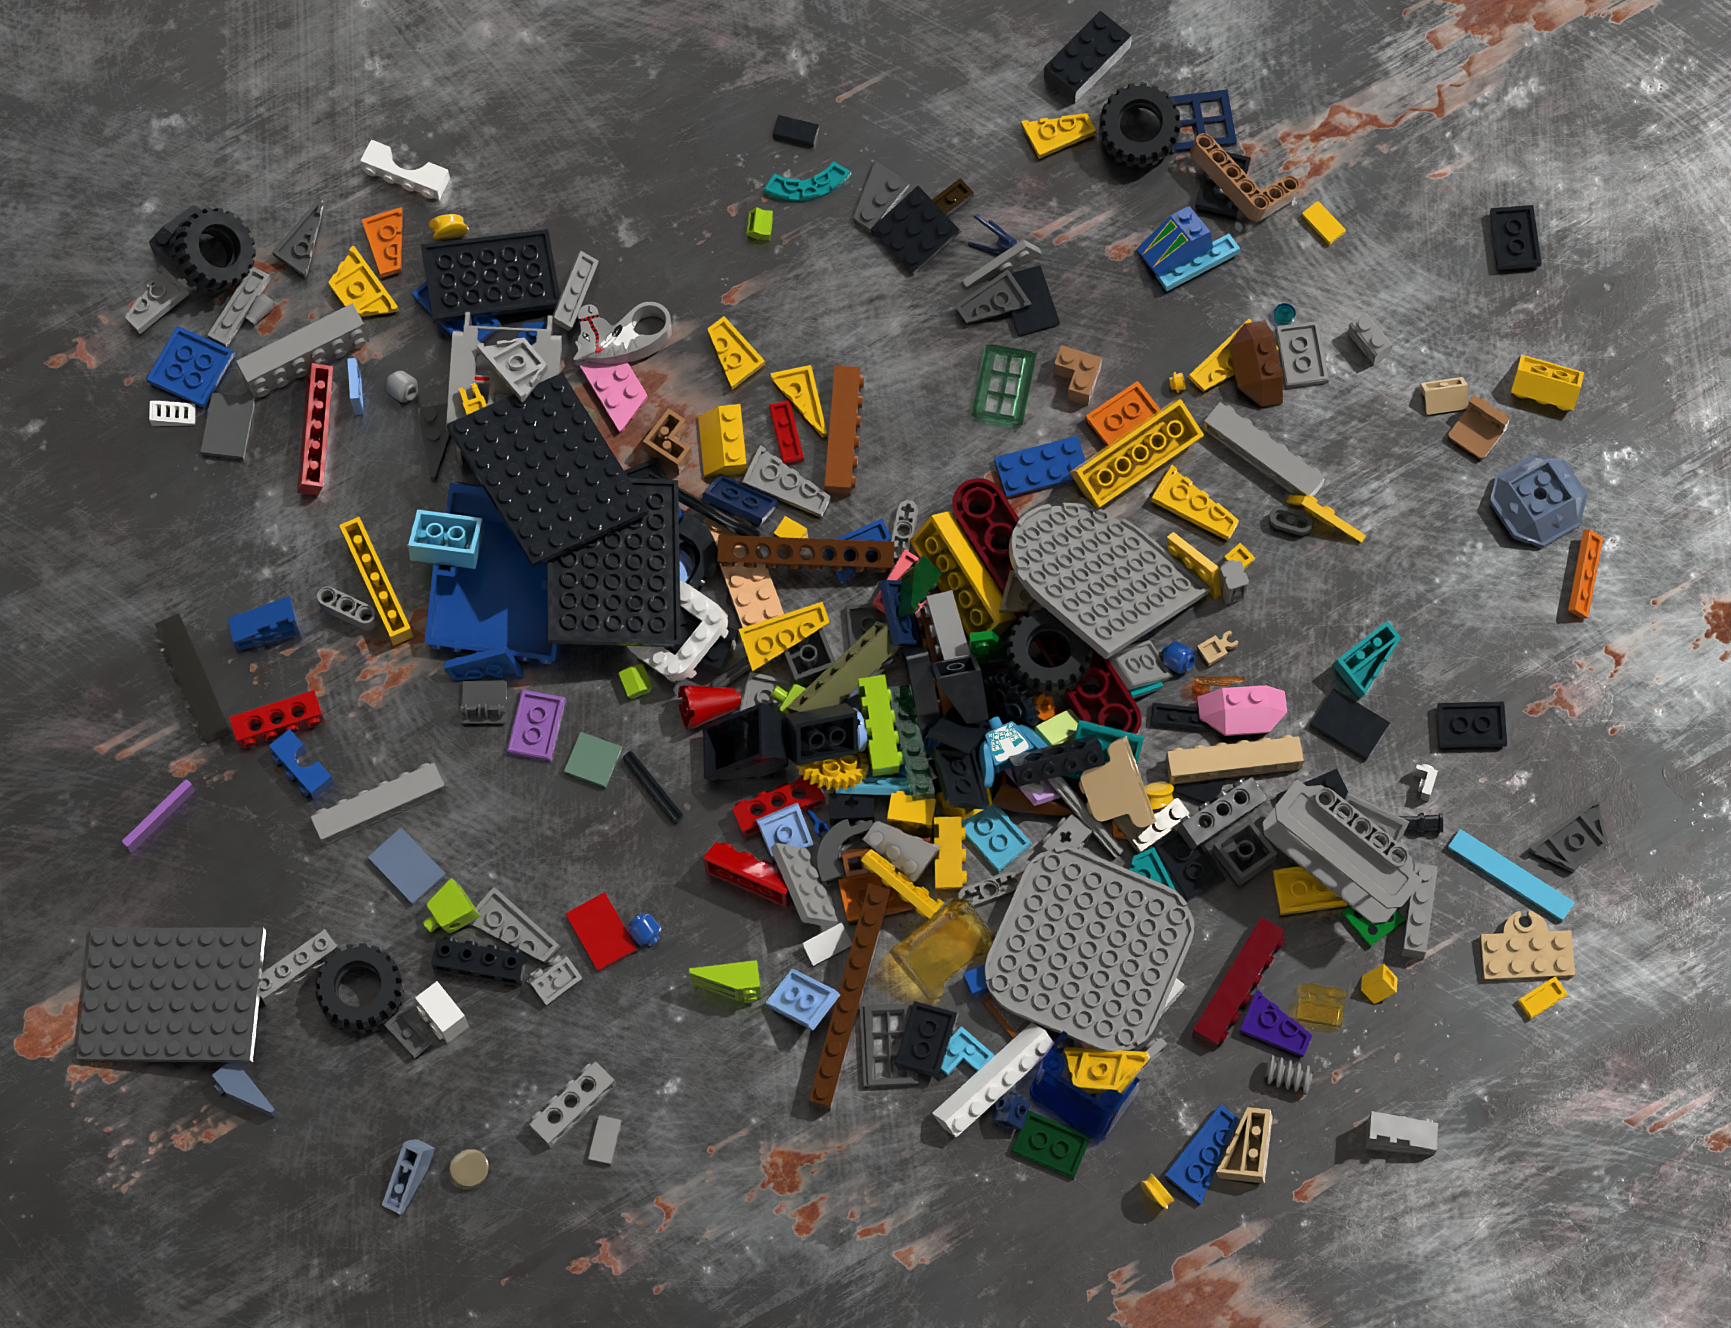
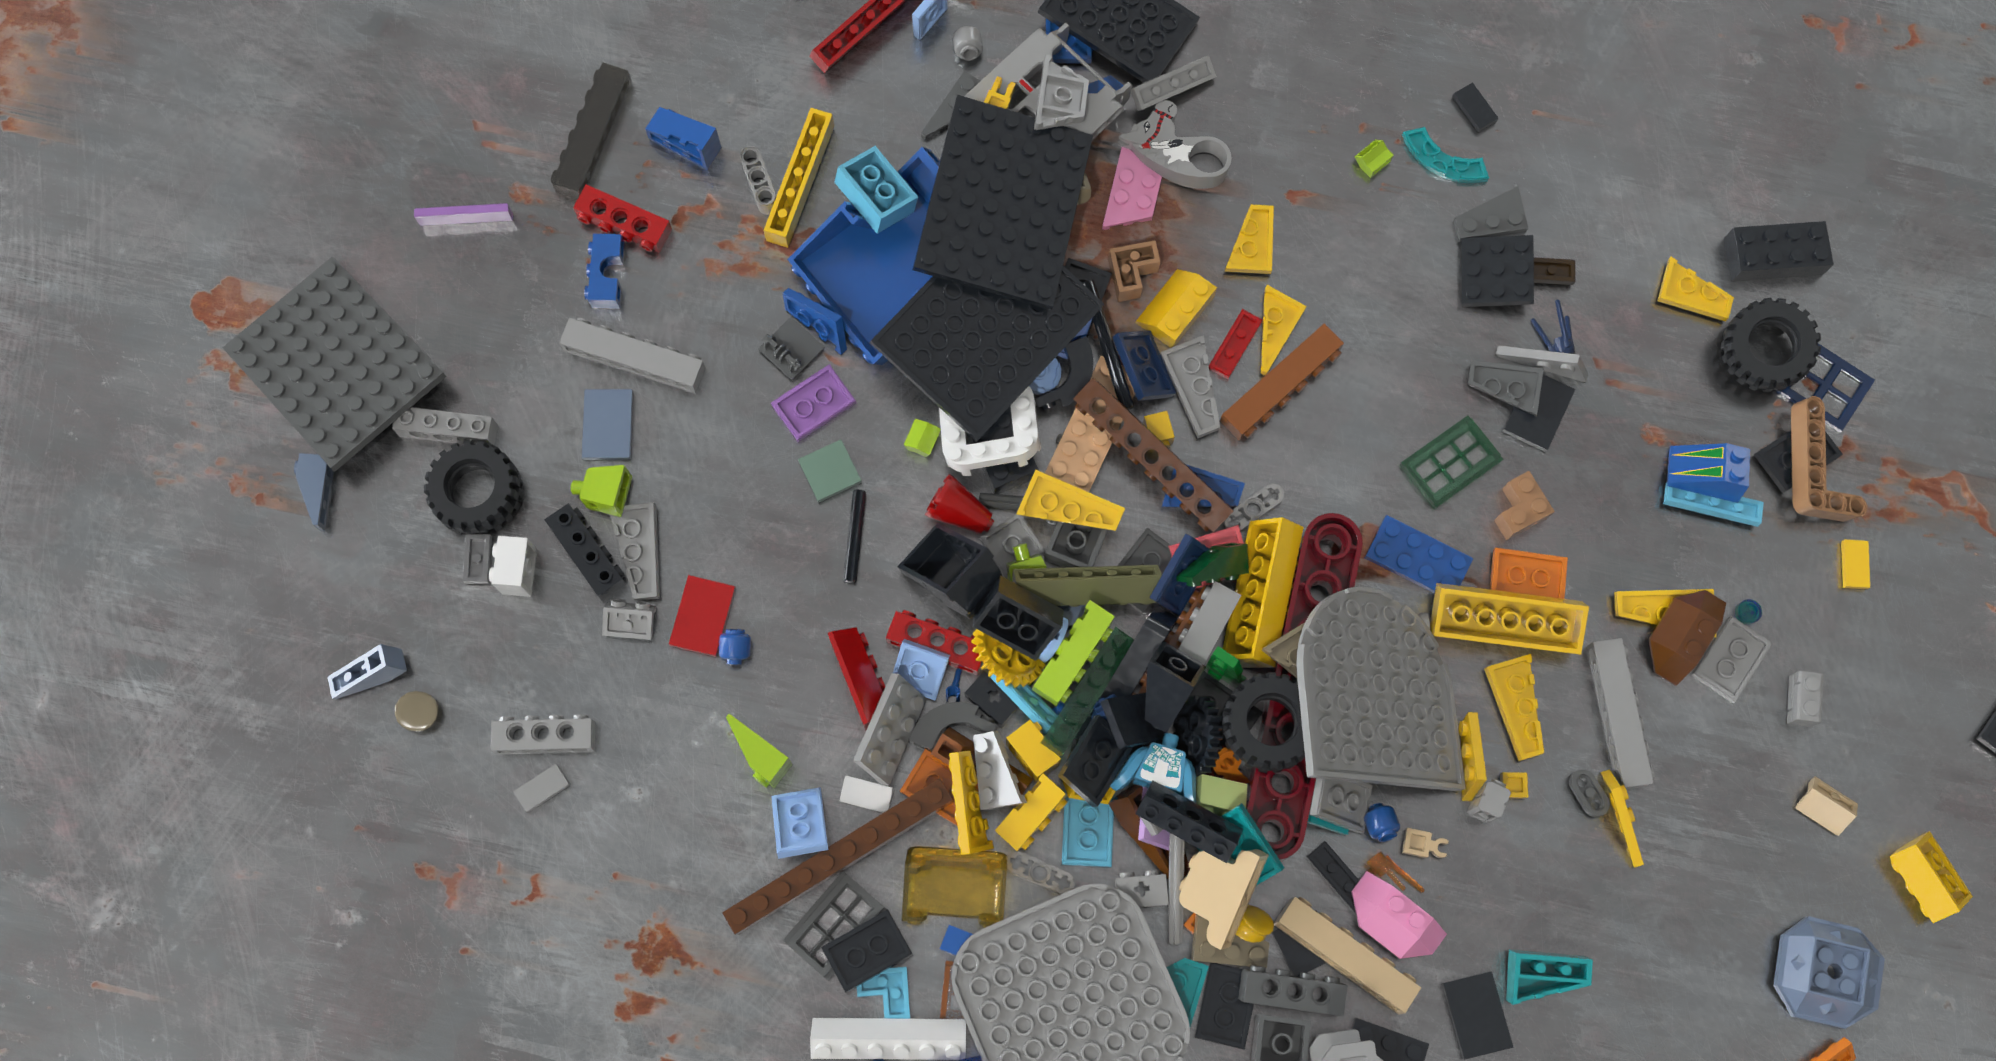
camera: 40 degrees right, 5 degrees up
yellow plate [1169,372,1186,393] -> none
medium nougat bracket [1448,395,1510,459] -> none

